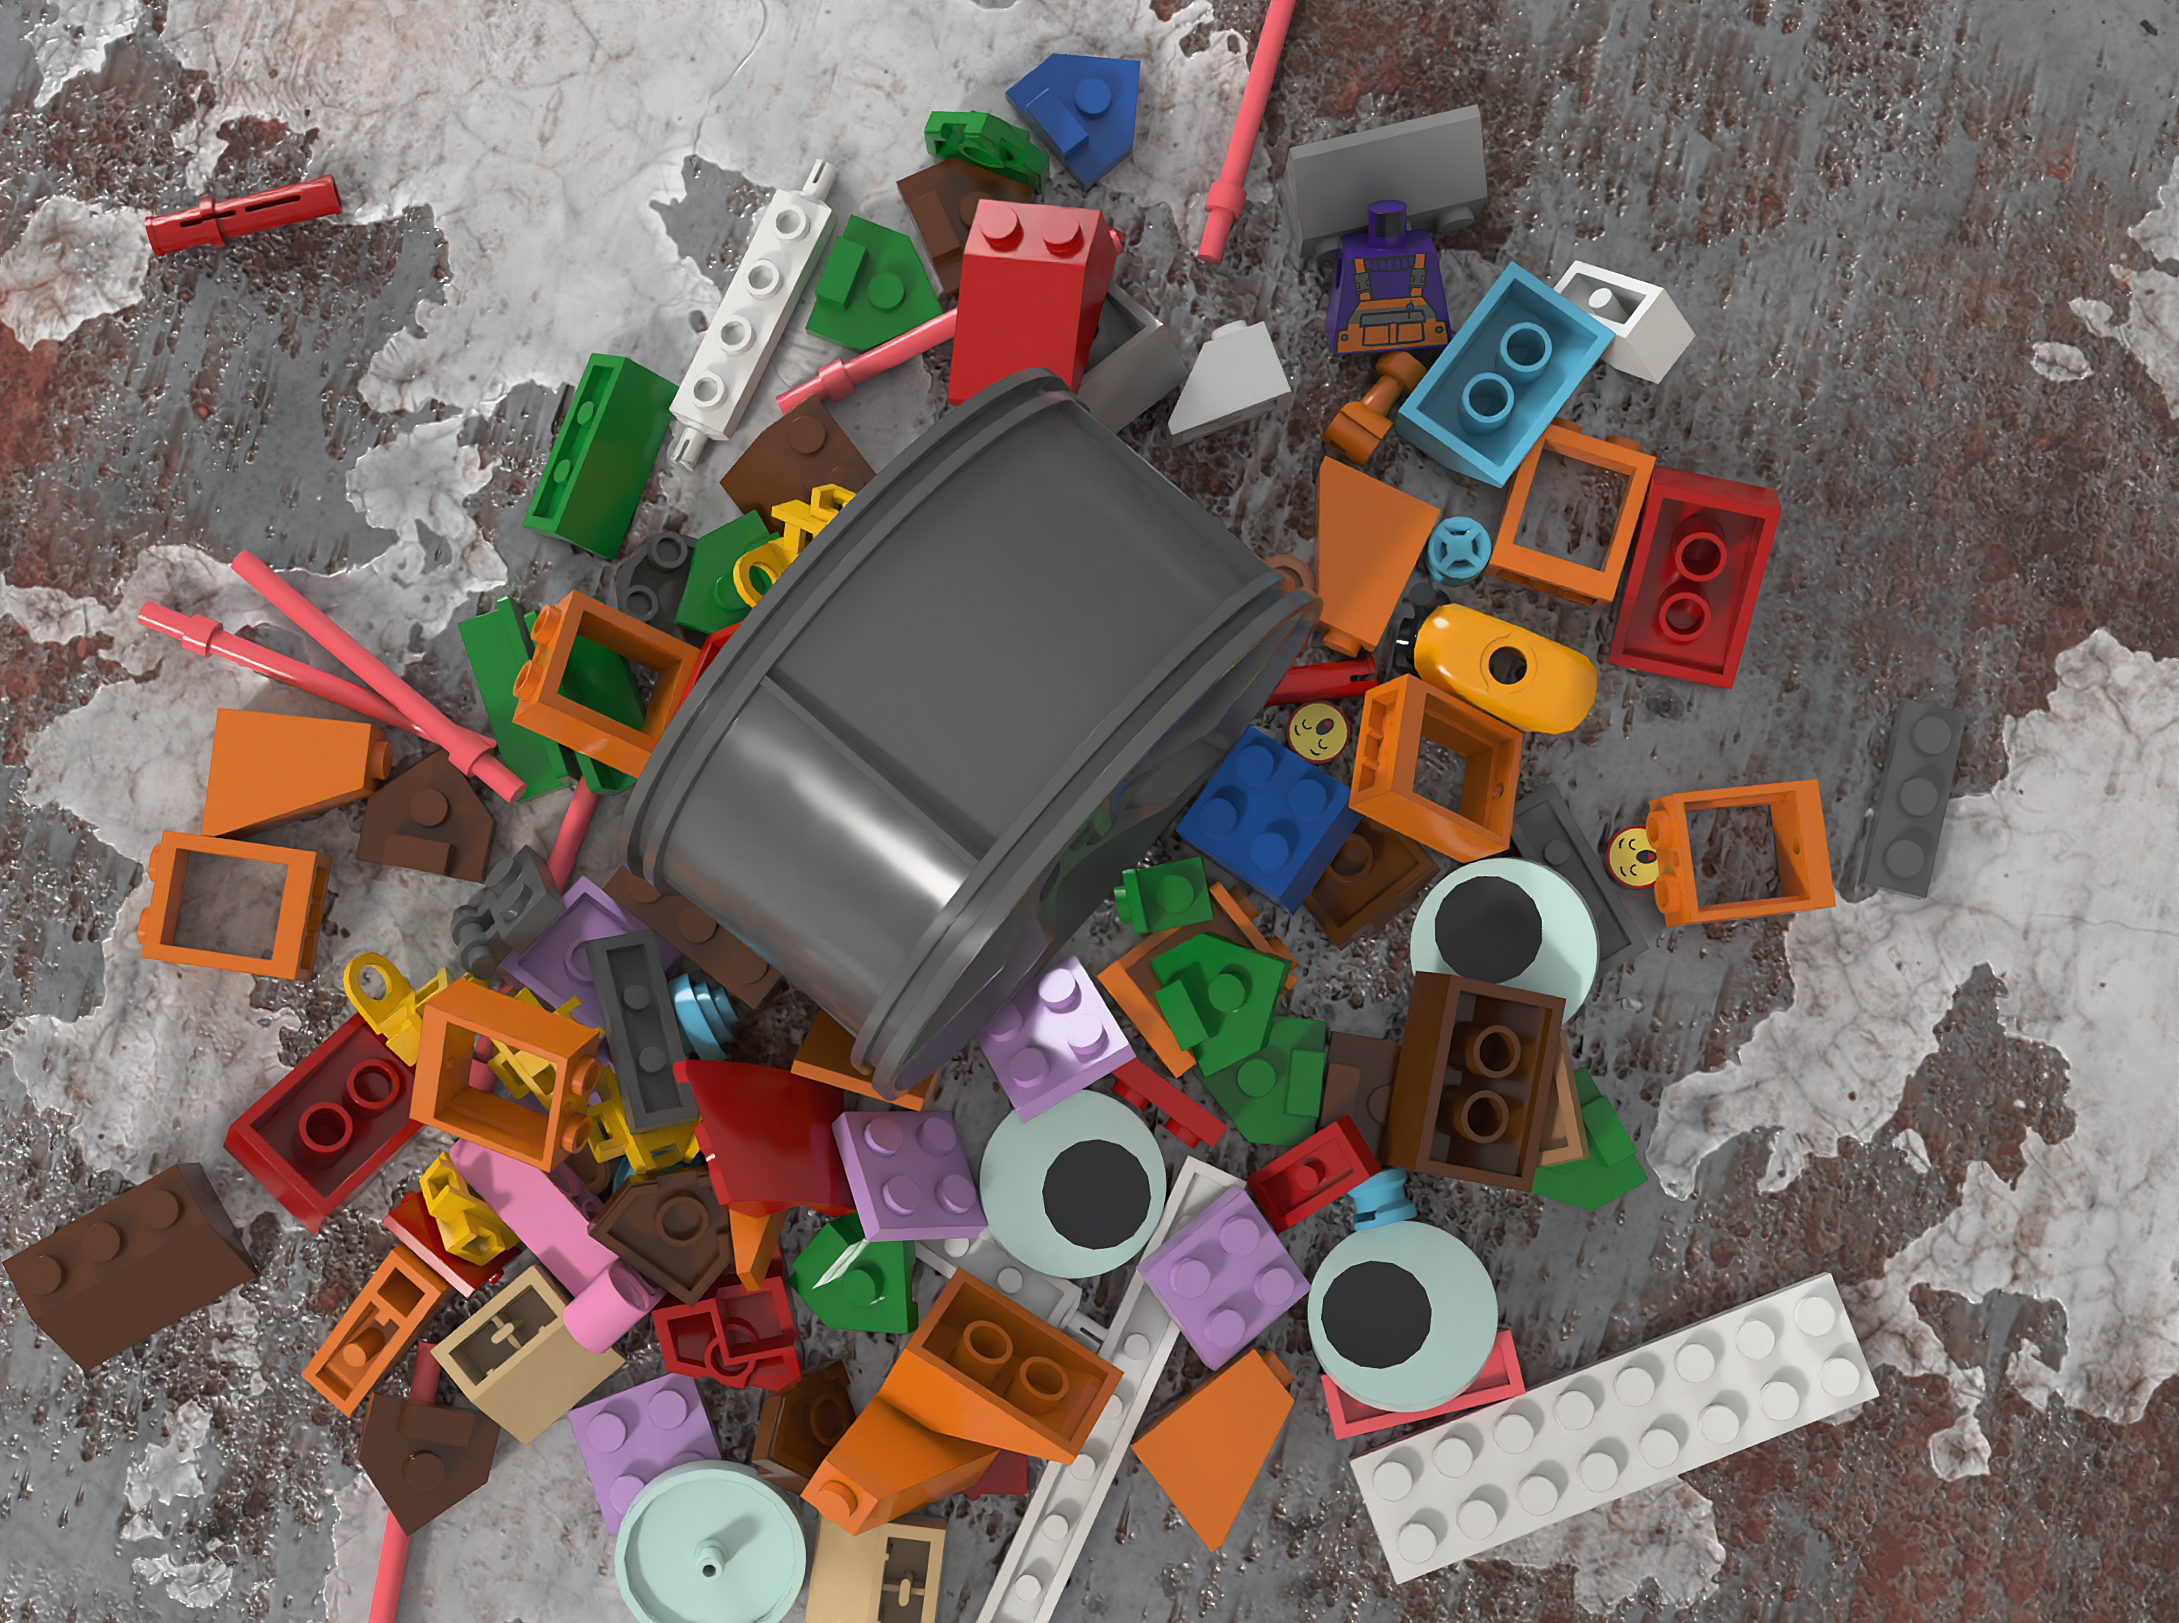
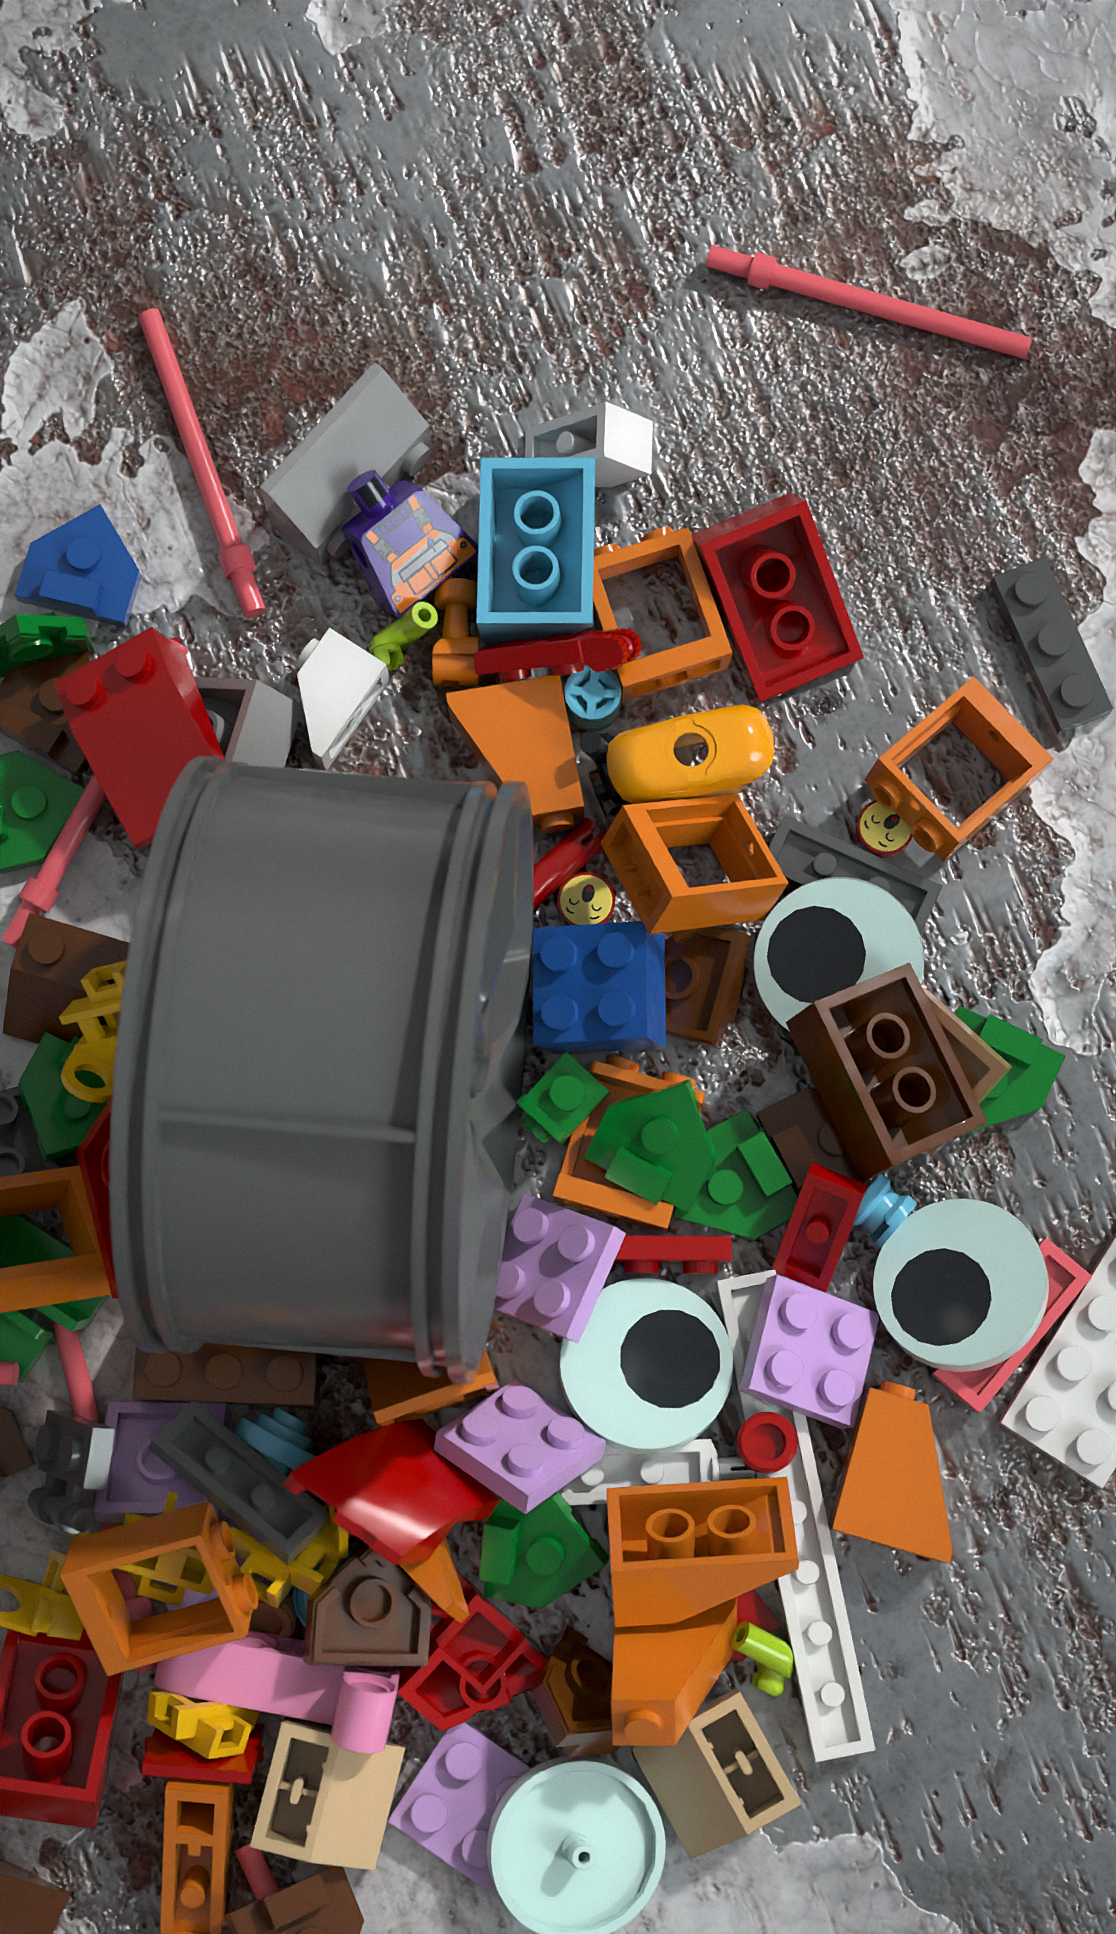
camera: 35 degrees left, 5 degrees down
none -> lime arm [369,602,438,671]
none -> red hinge [473,628,643,682]
none -> coral bar [706,245,1032,359]
none -> lime arm [731,1621,794,1697]
none -> red tile [735,1412,798,1474]

